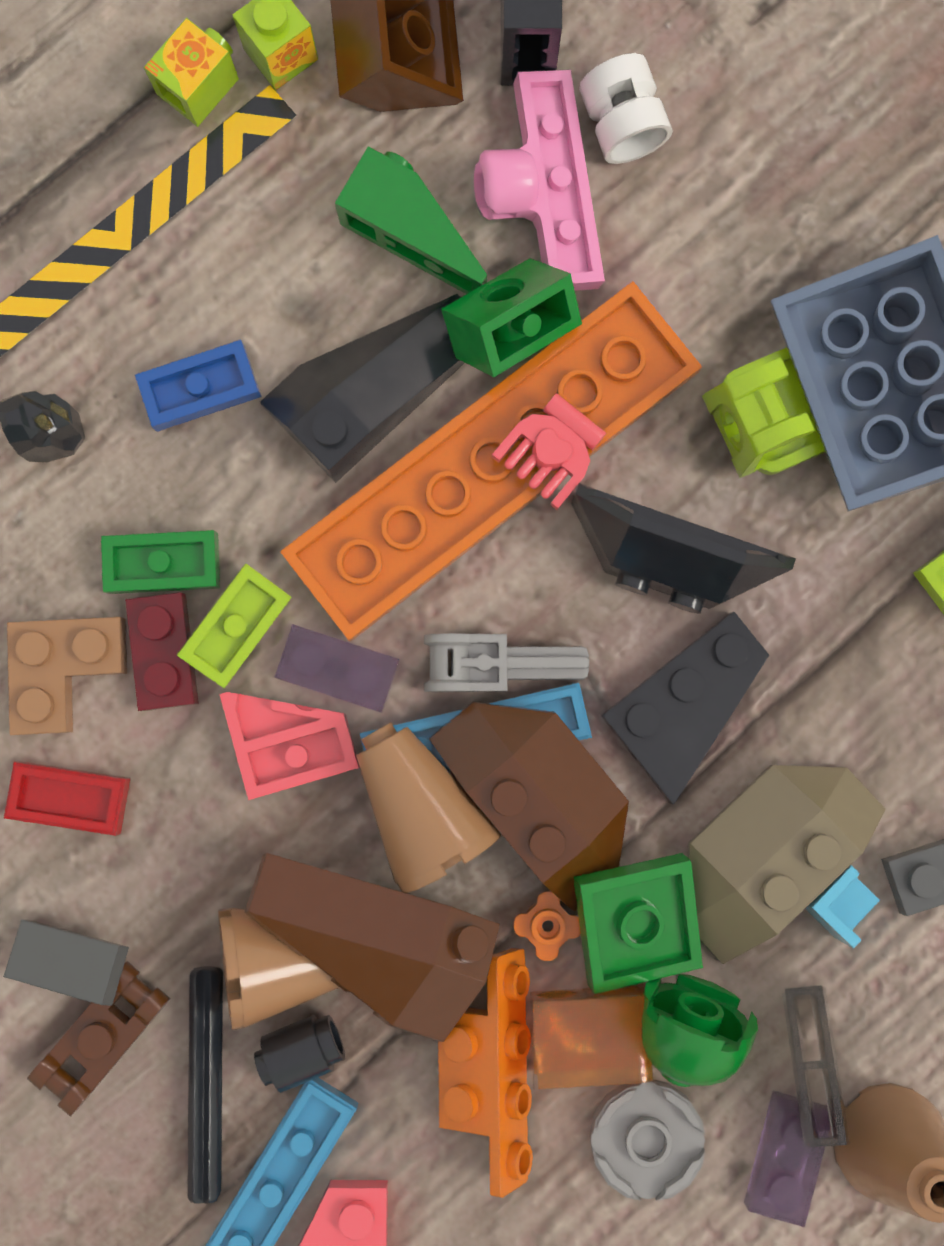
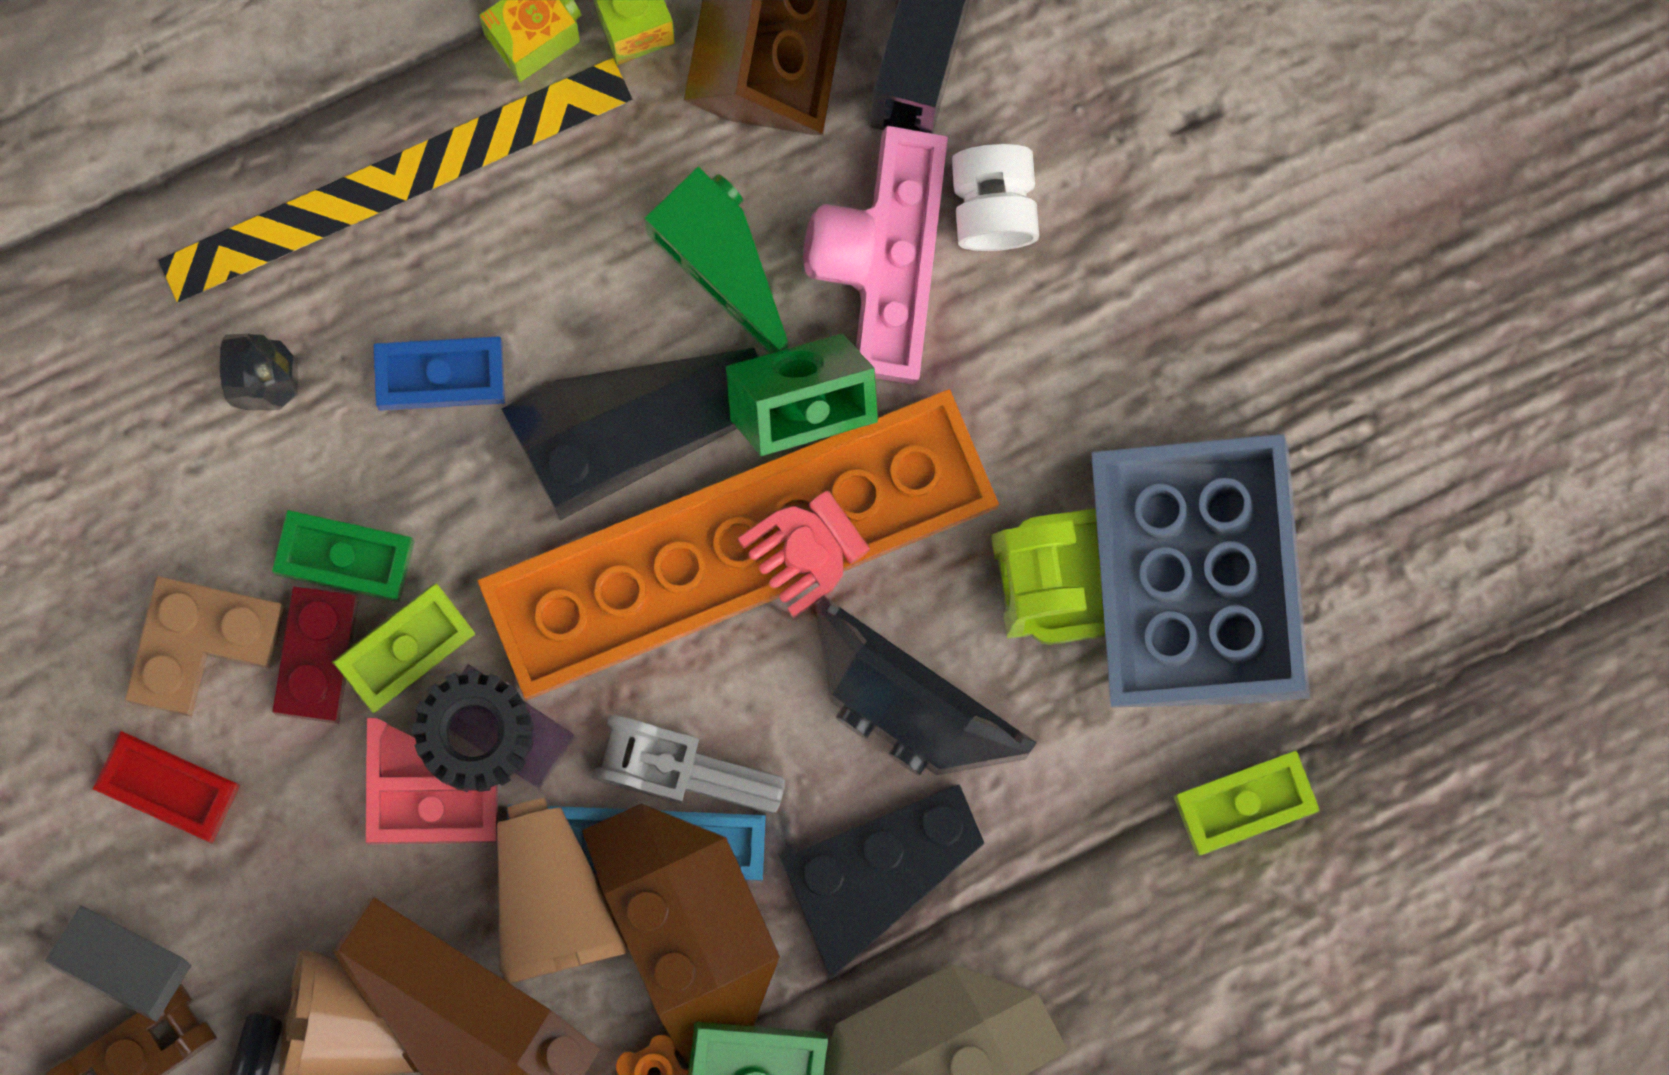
camera: 15 degrees right, 5 degrees down
none -> black tyre [412,670,534,792]

